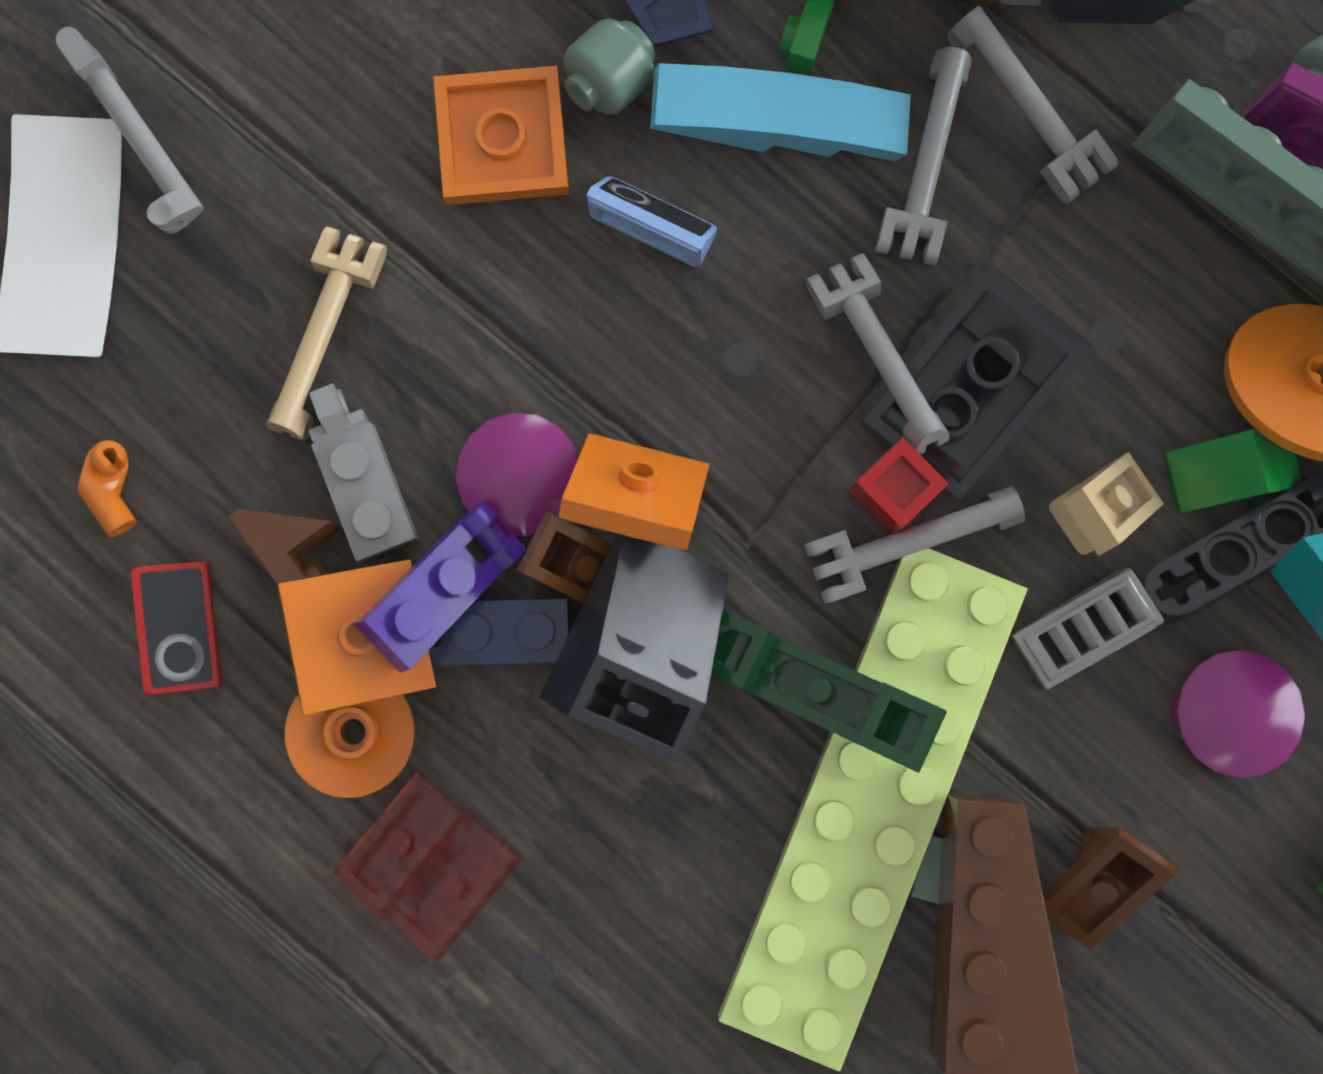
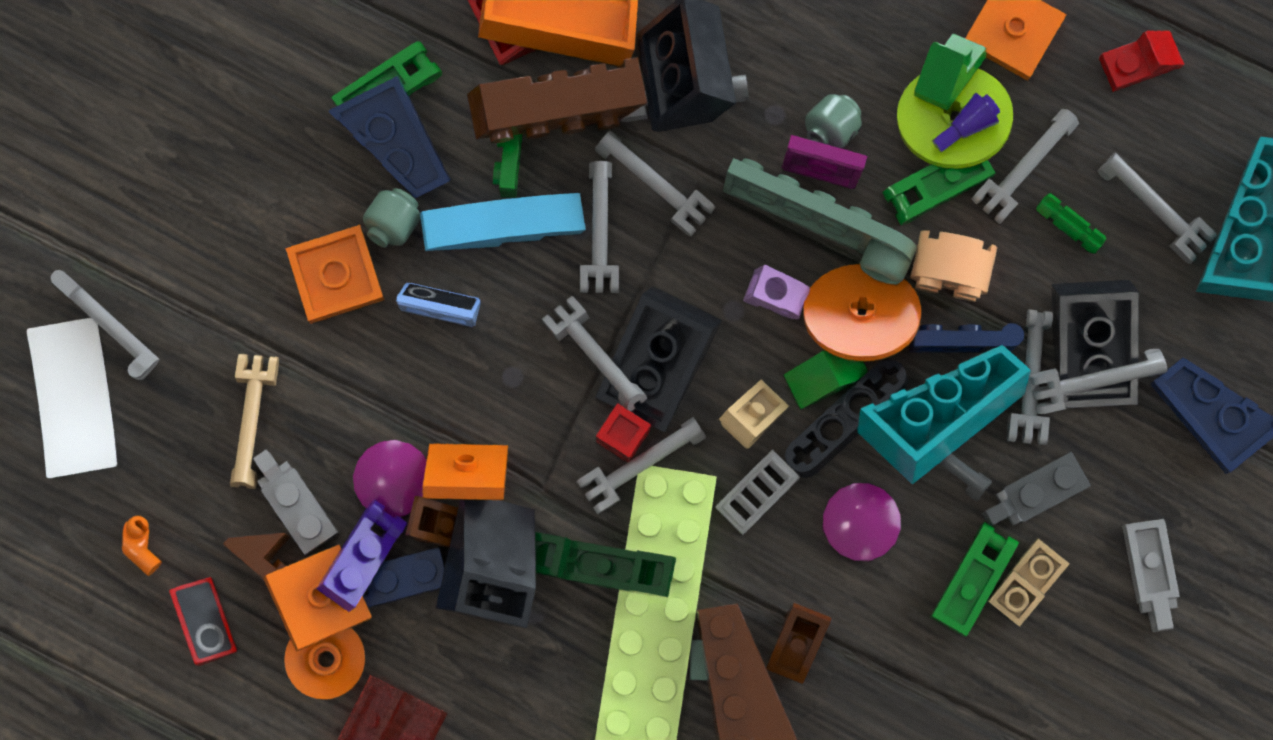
camera: 20 degrees left, 5 degrees down
none -> lavender leg [743,265,810,319]

